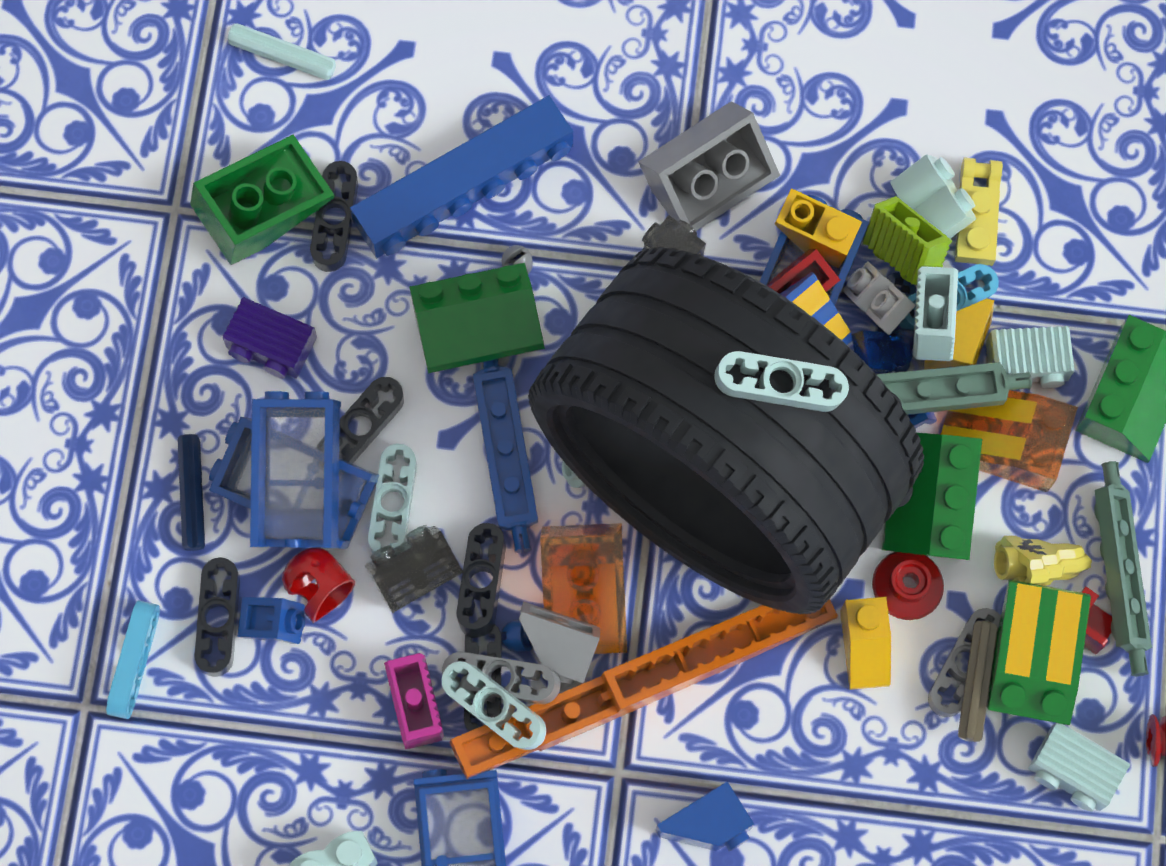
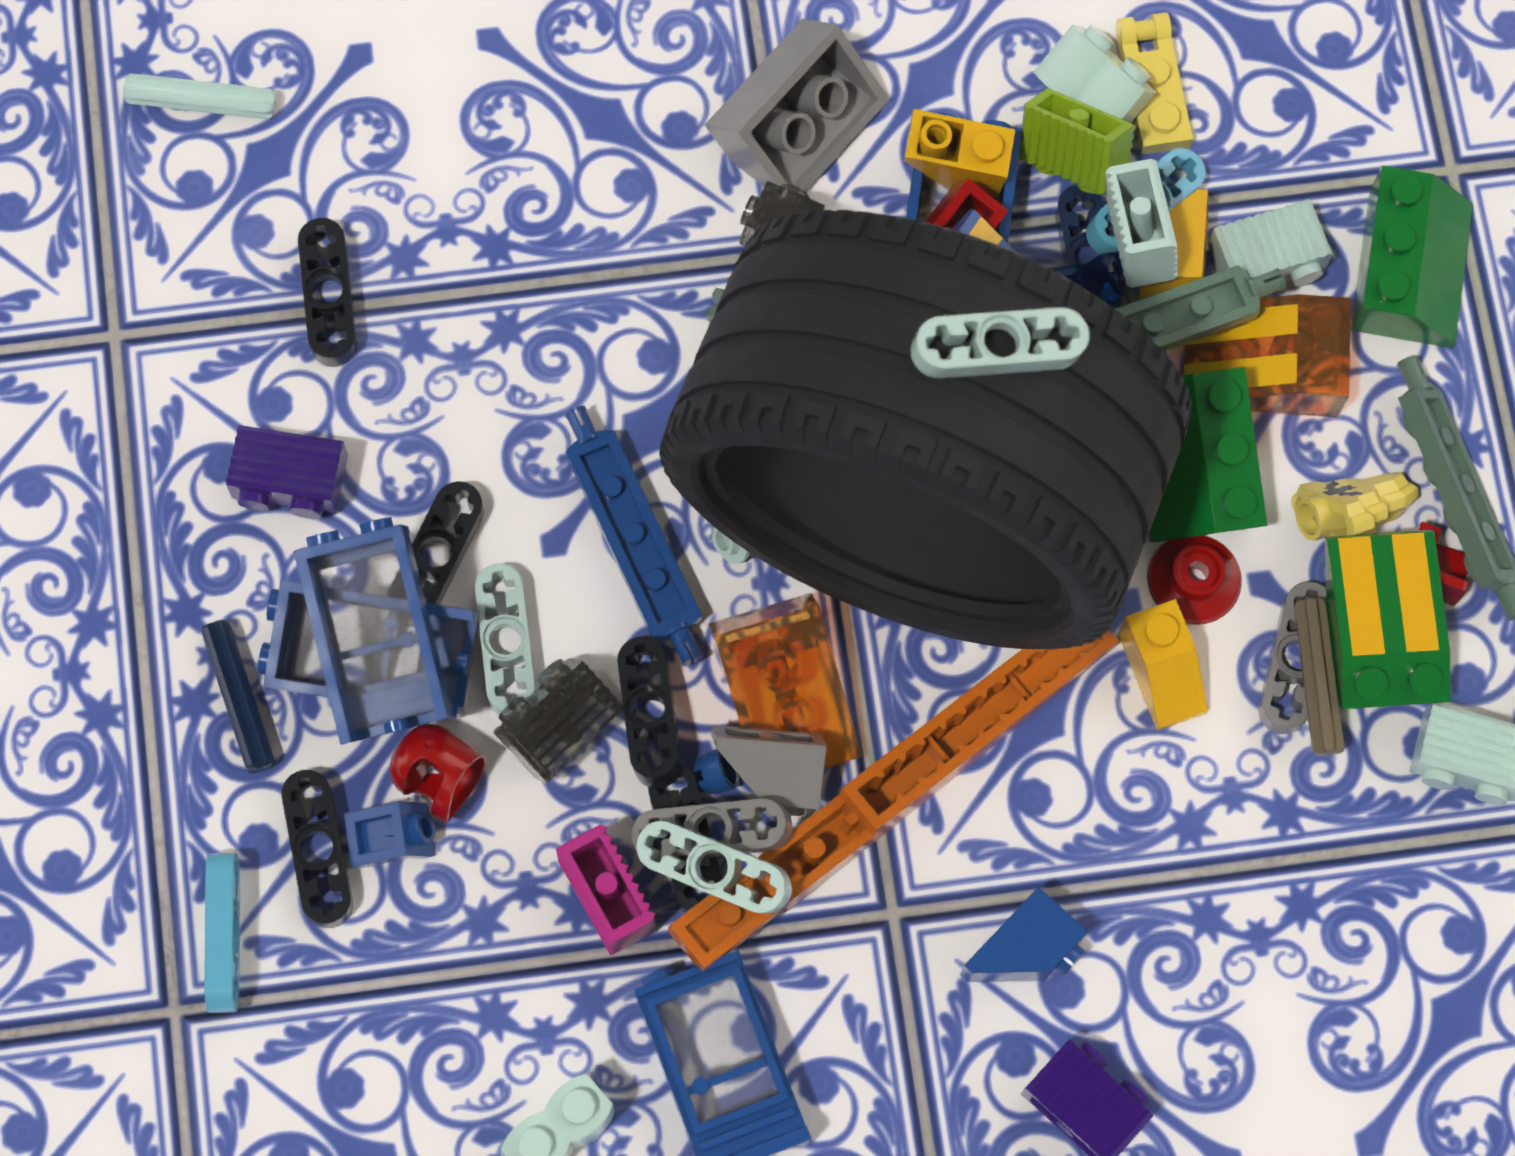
camera: 15 degrees left, 0 degrees up
green slope [190,134,335,265] -> none
blue brick [350,95,573,259] -> none
green slope [409,262,545,374] -> none
light grey hinge [502,245,533,274] -> none
white slope [842,261,916,335] -> none

